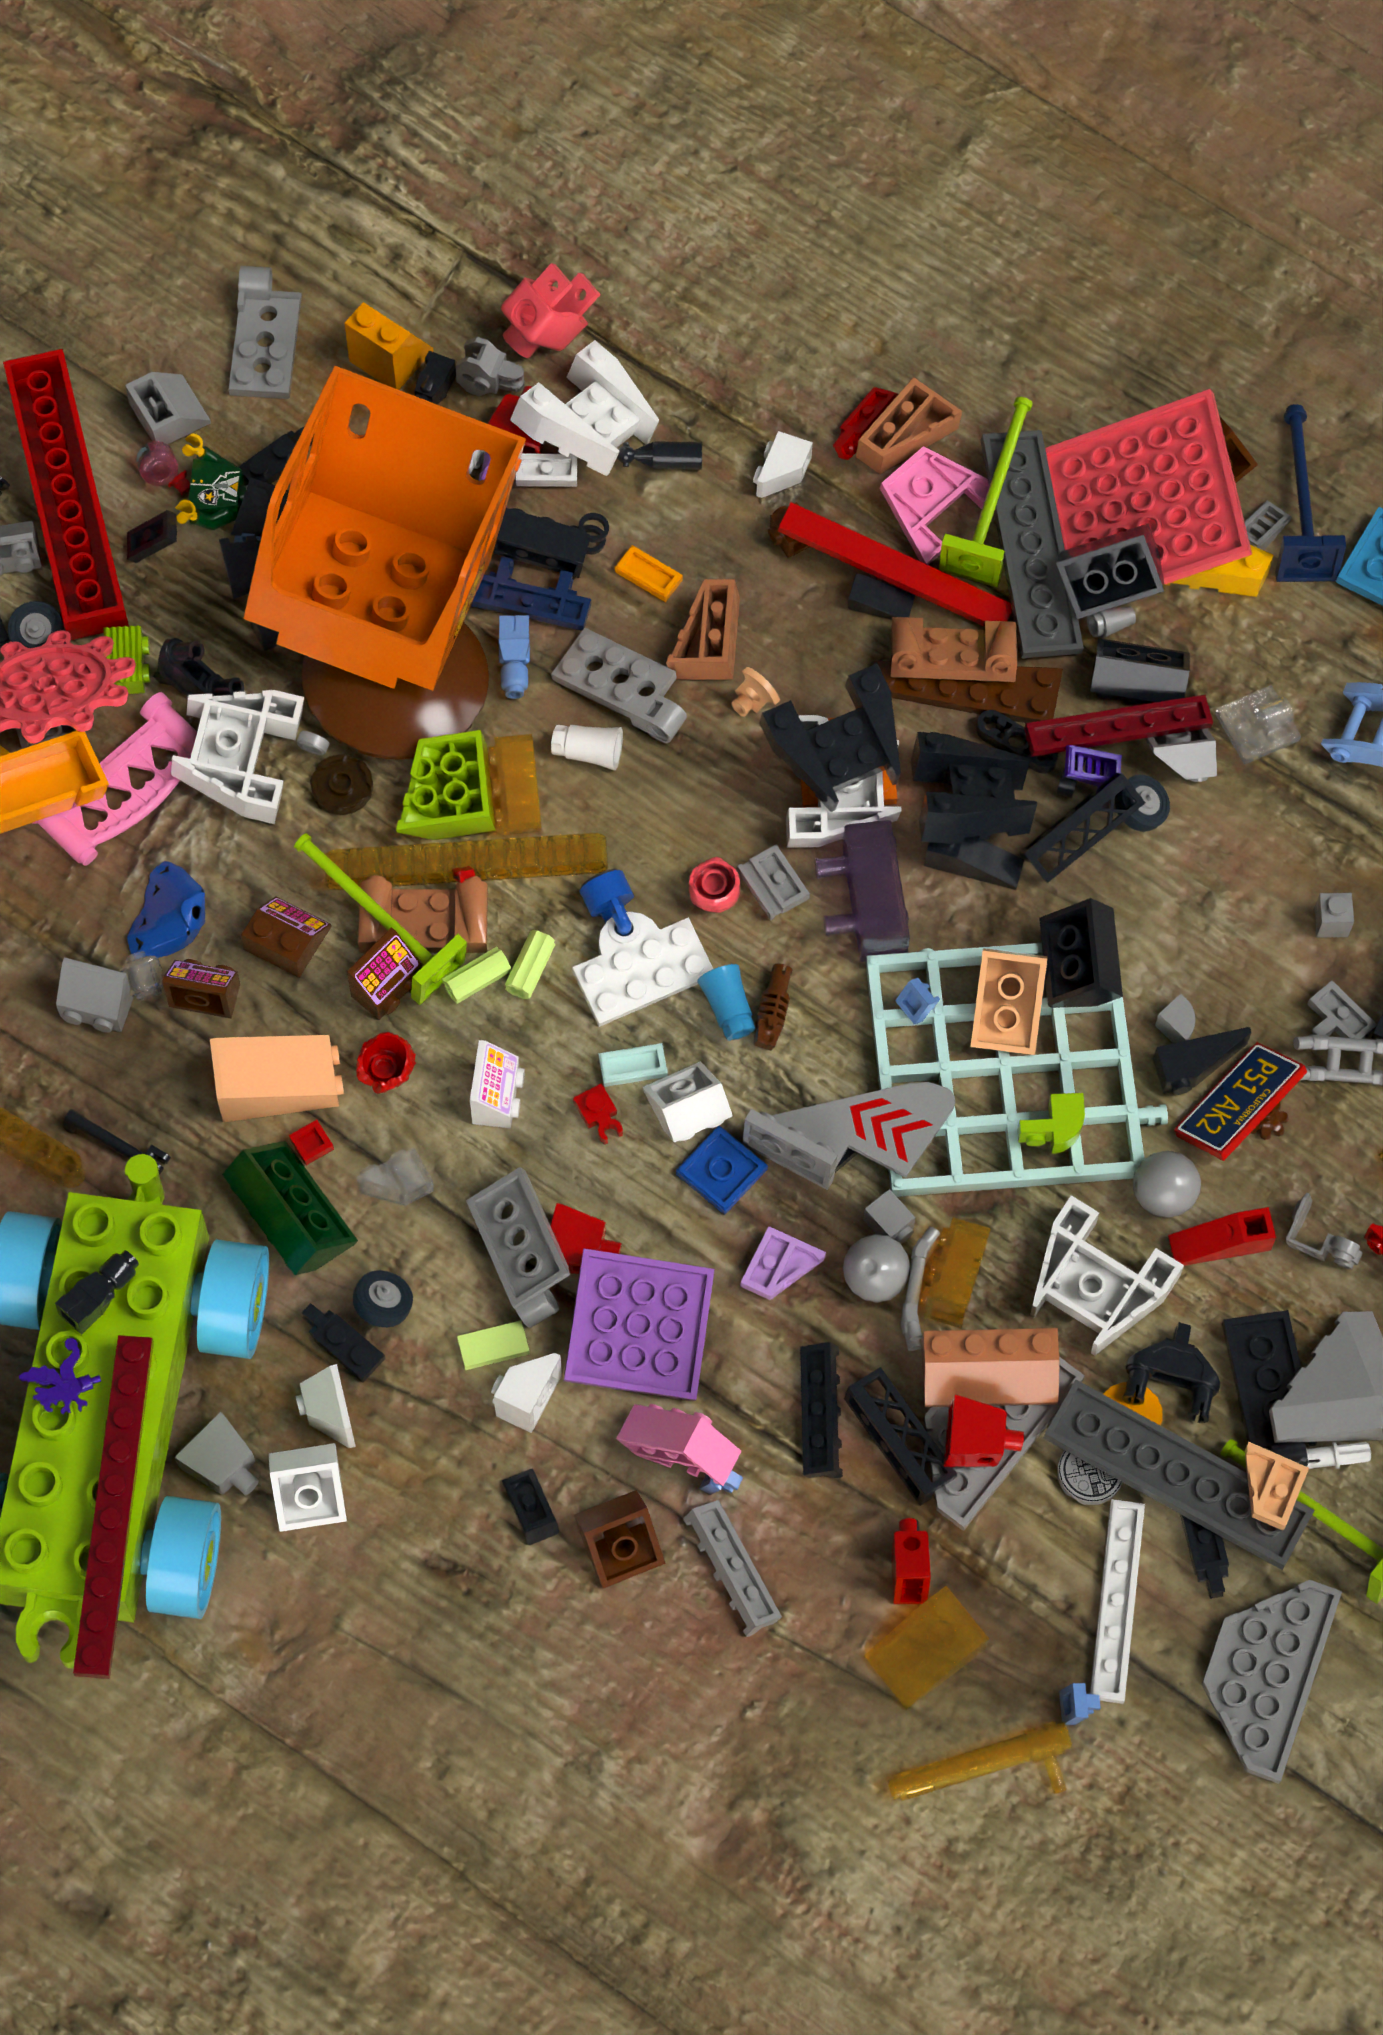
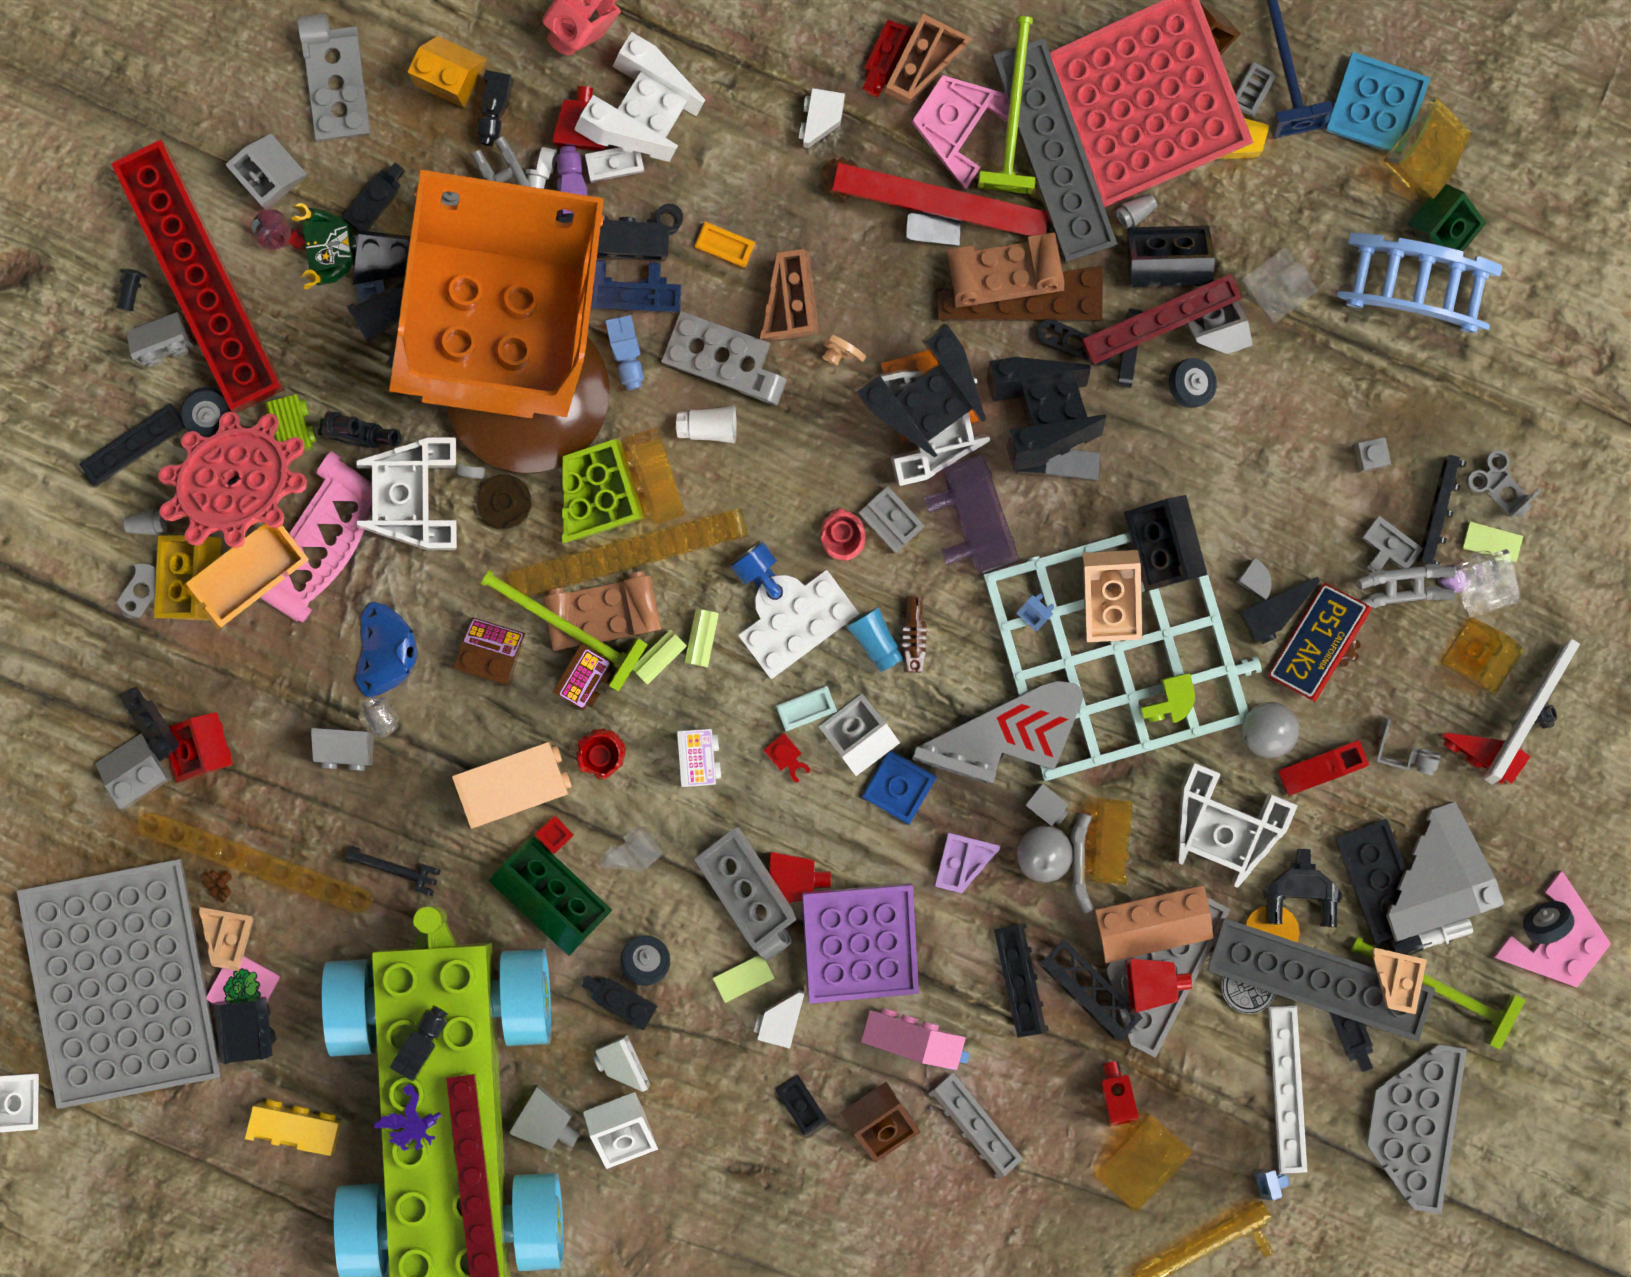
camera: 10 degrees left, 20 degrees up
black plate [127,510,177,563] -> none
reddish brown slope [162,959,240,1019] -> none
red piece [452,866,475,883] -> none
light grey hinge [456,337,525,396] -> none
black wheel [616,441,702,470] -> none
black fence [1019,772,1146,883] -> none
slope [1056,524,1166,619] -> none
dark purple slope [1064,745,1122,787] -> none

